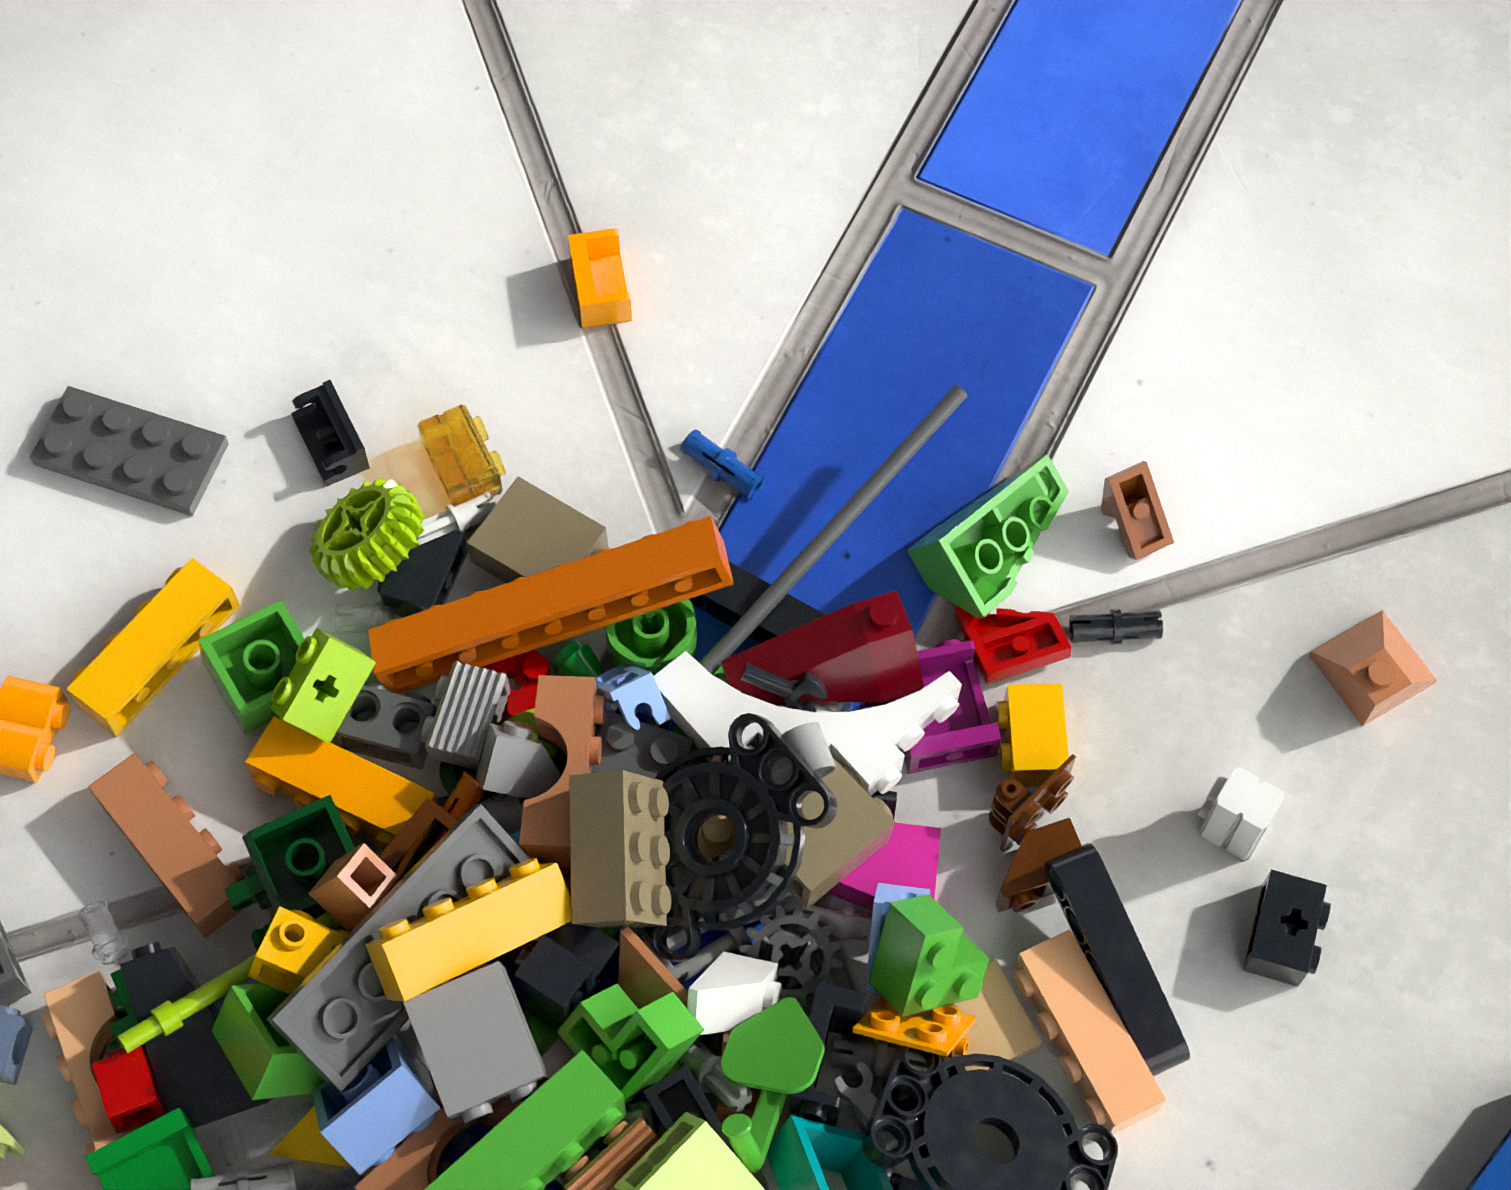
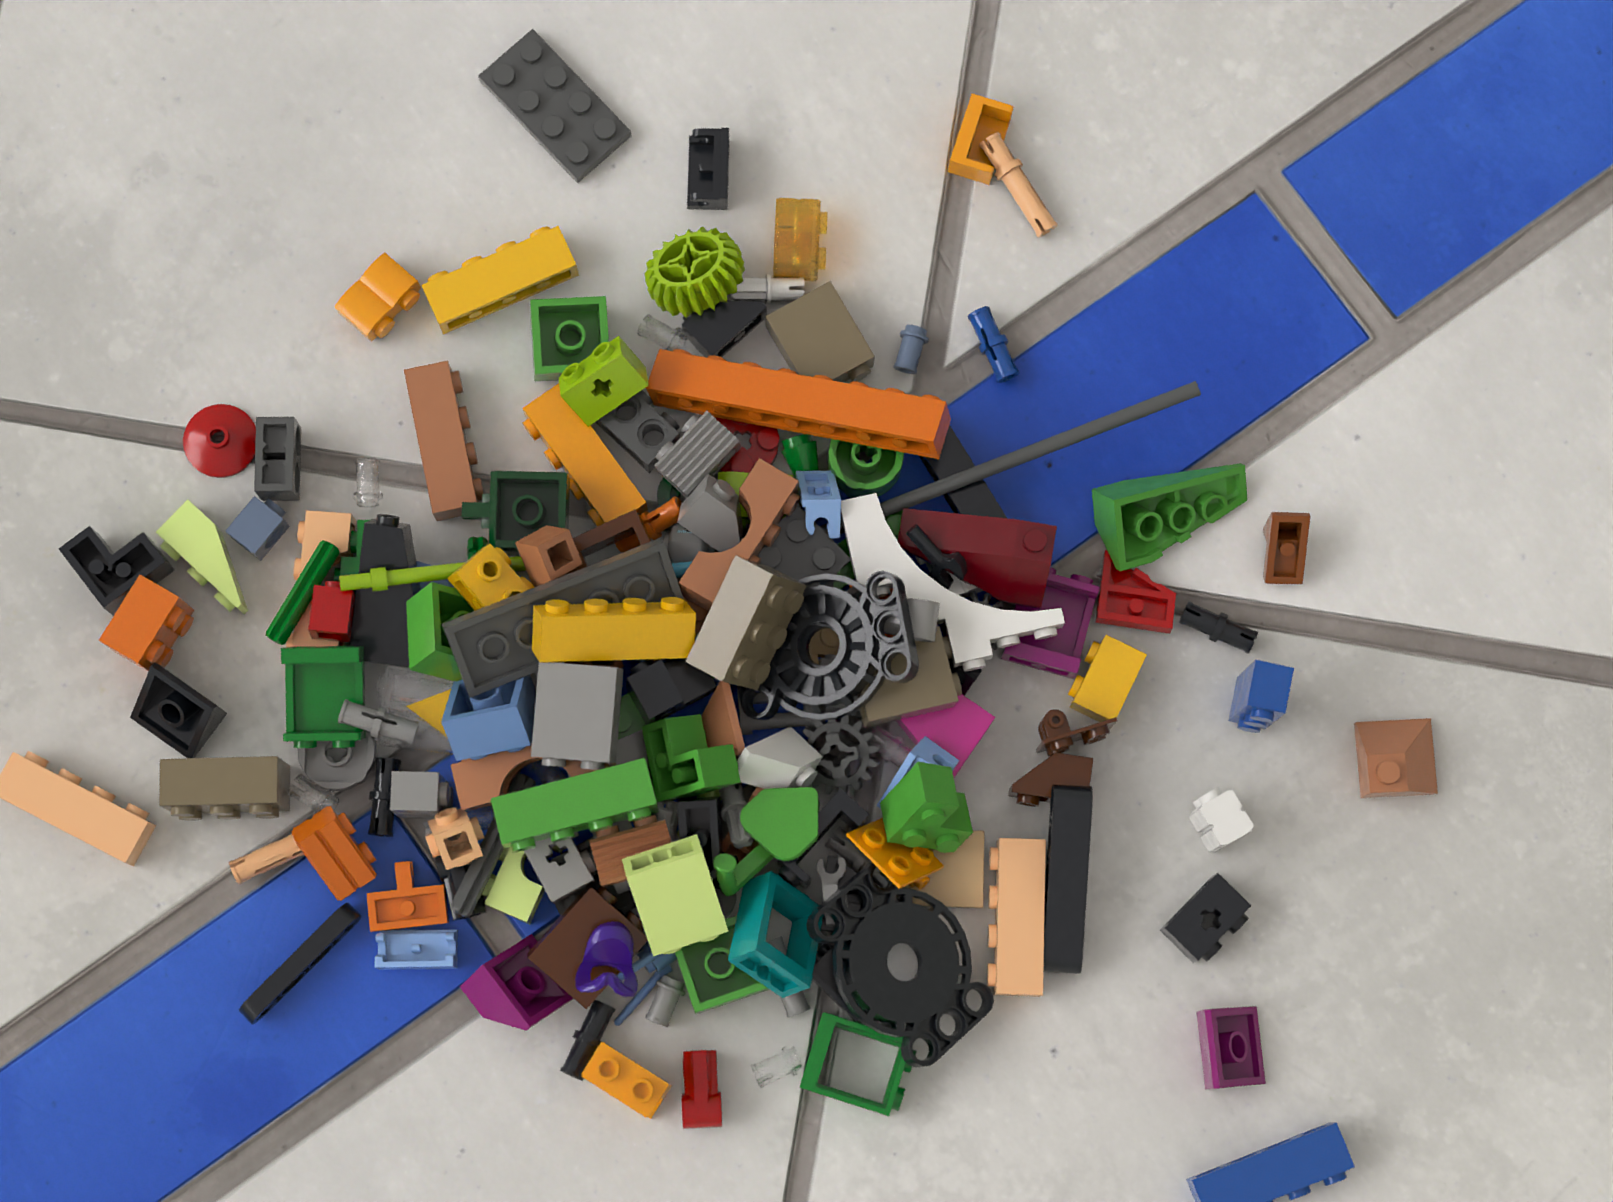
camera: 25 degrees right, 15 degrees up
none -> green axle [266,540,339,645]
none -> sand blue pin [893,324,929,374]
none -> light nougat pin [979,132,1058,238]
none -> magenta slope [1196,1006,1266,1089]
none -> blue brick [1229,660,1294,733]

